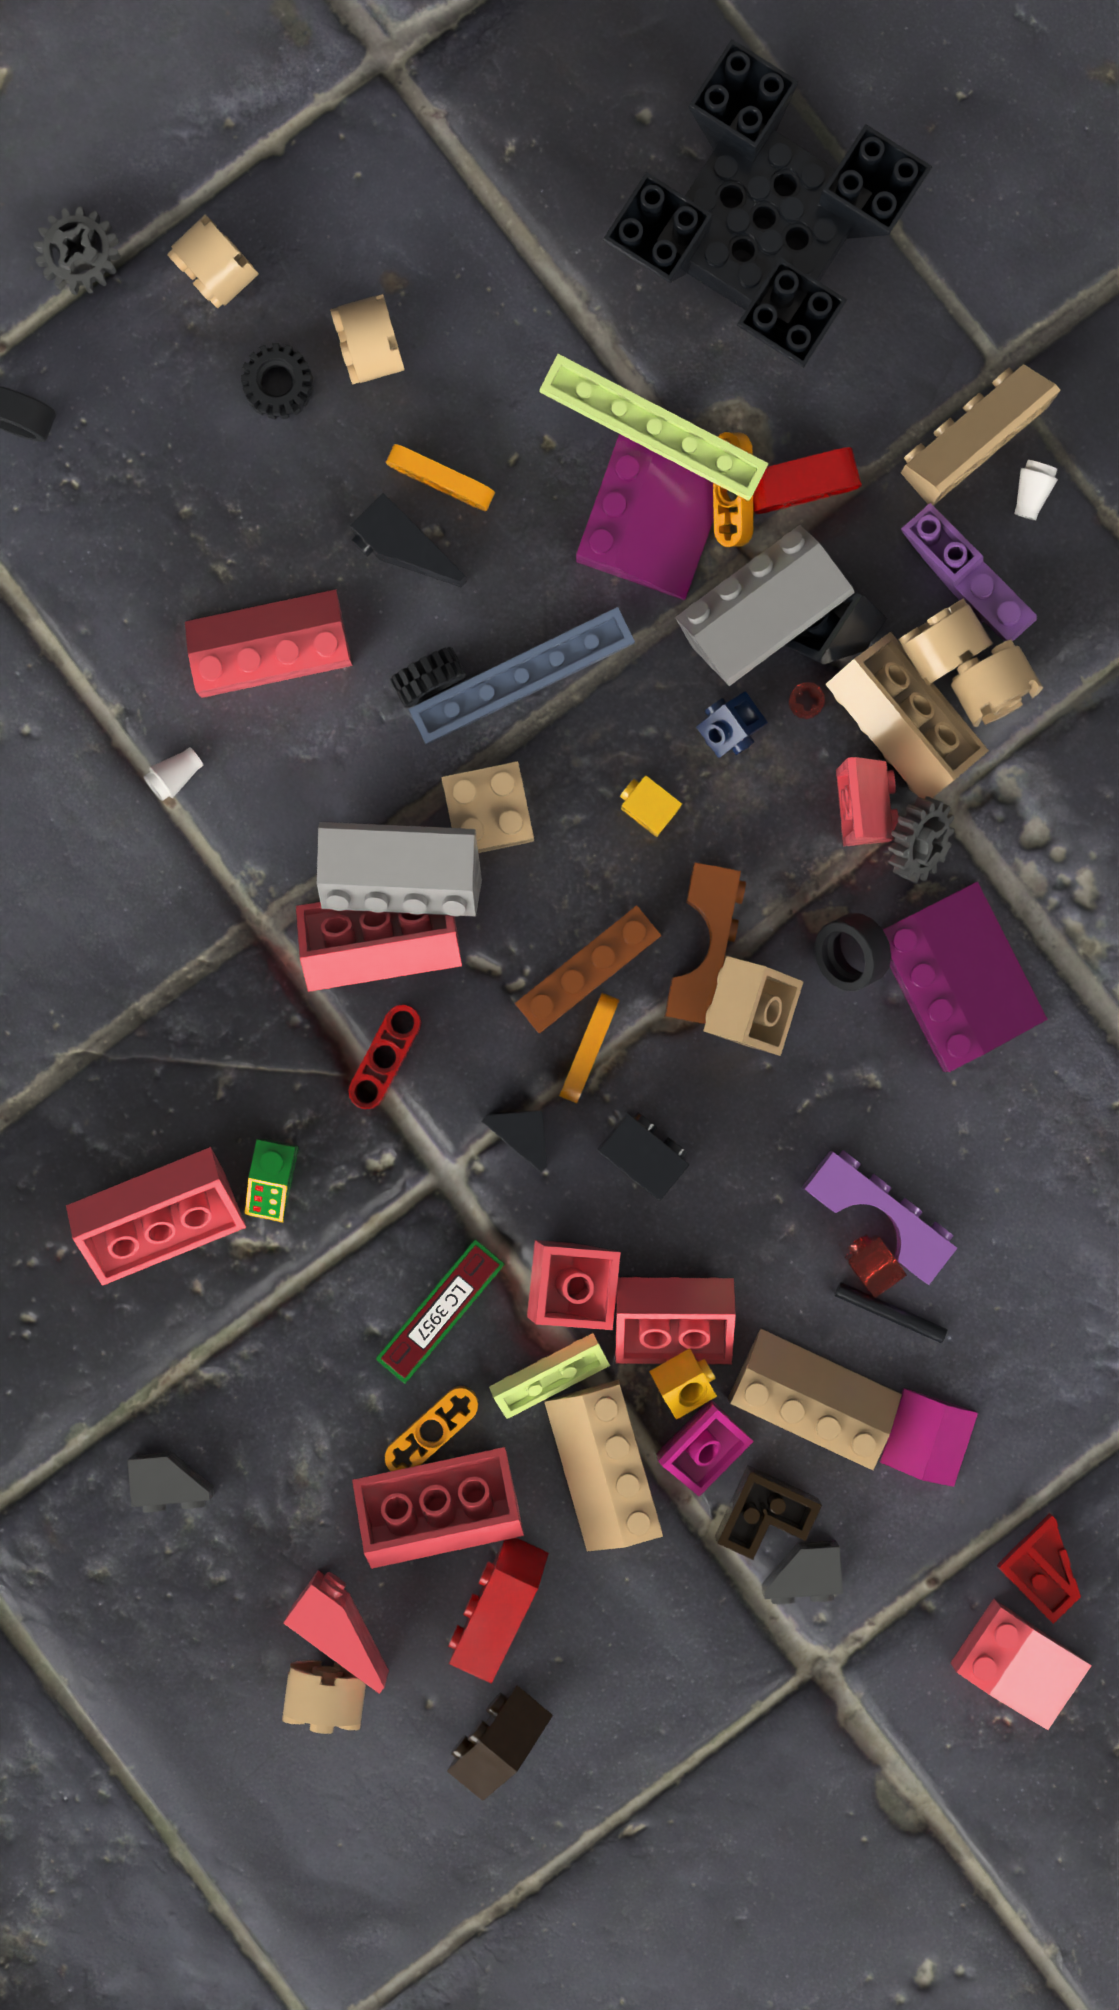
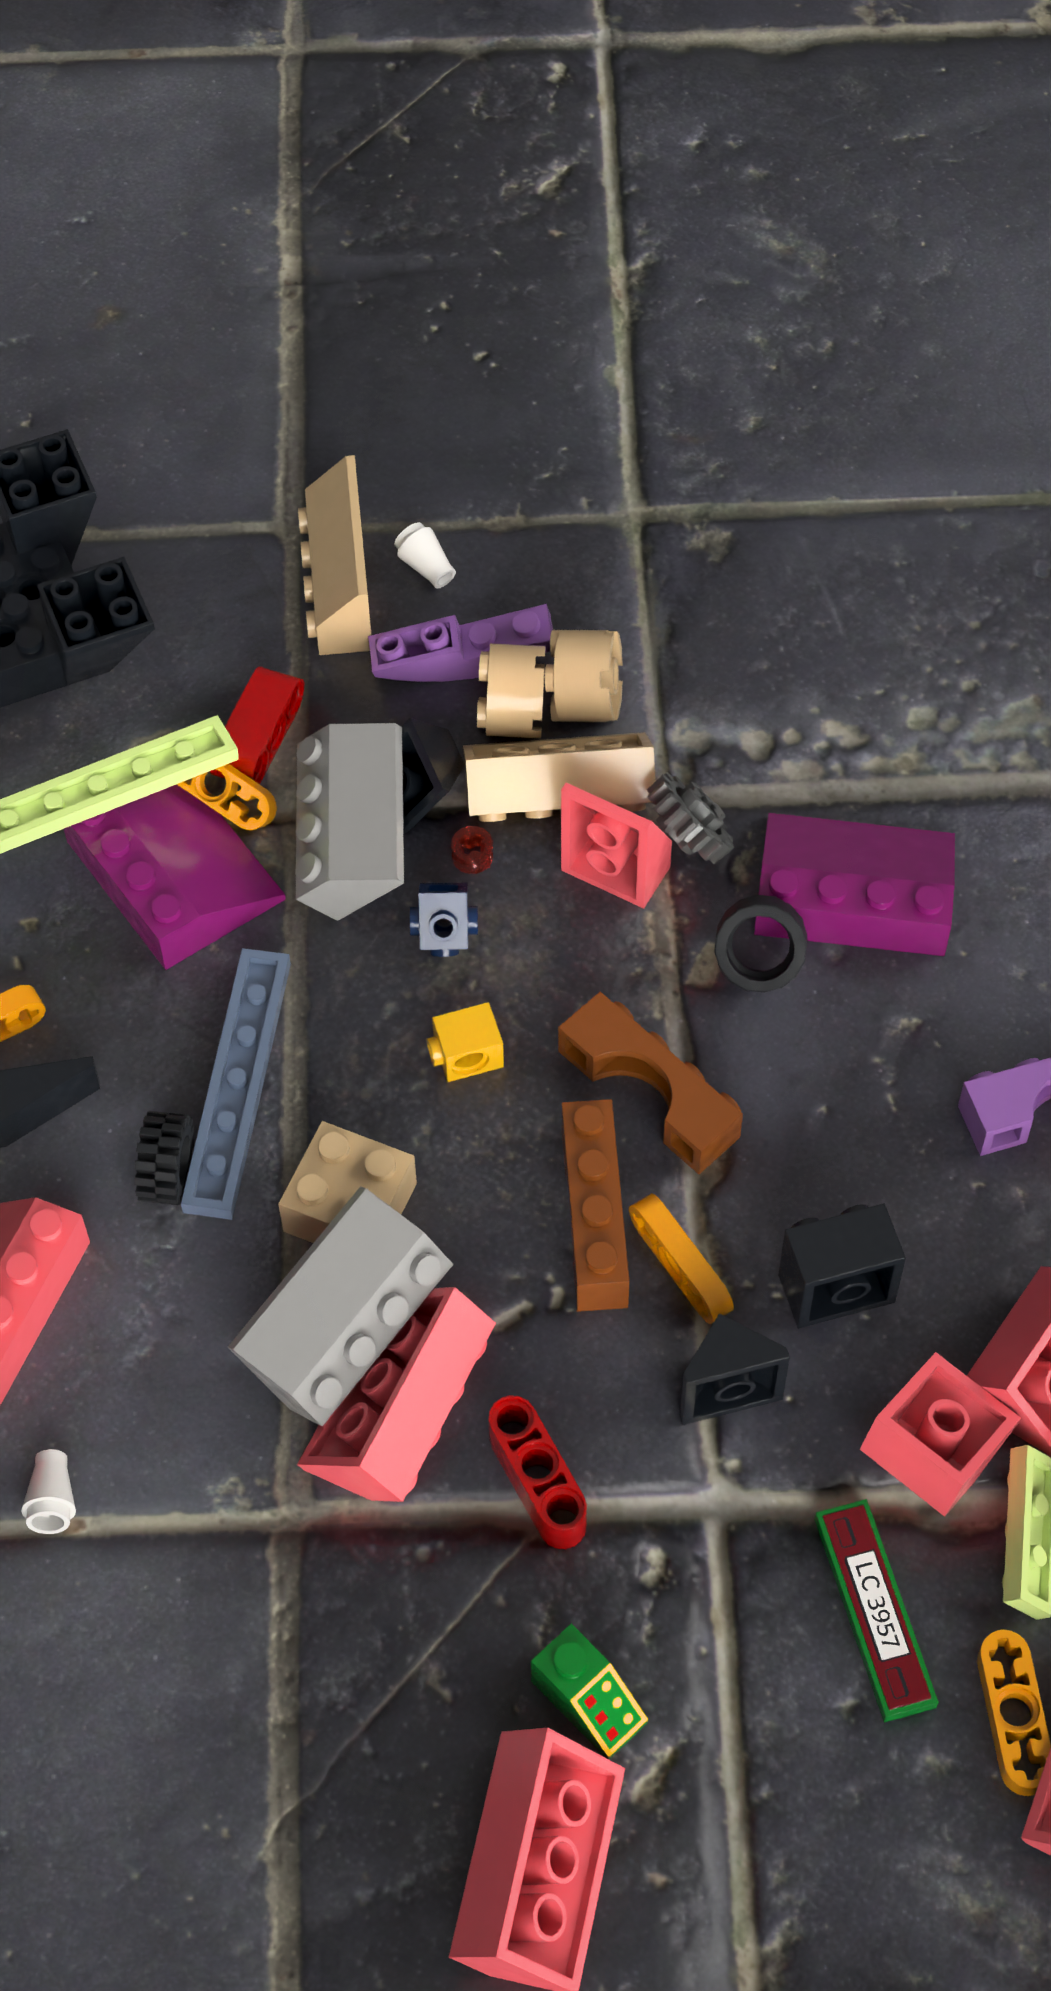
camera: 55 degrees left, 30 degrees down
tan brick [703,956,803,1056] -> none

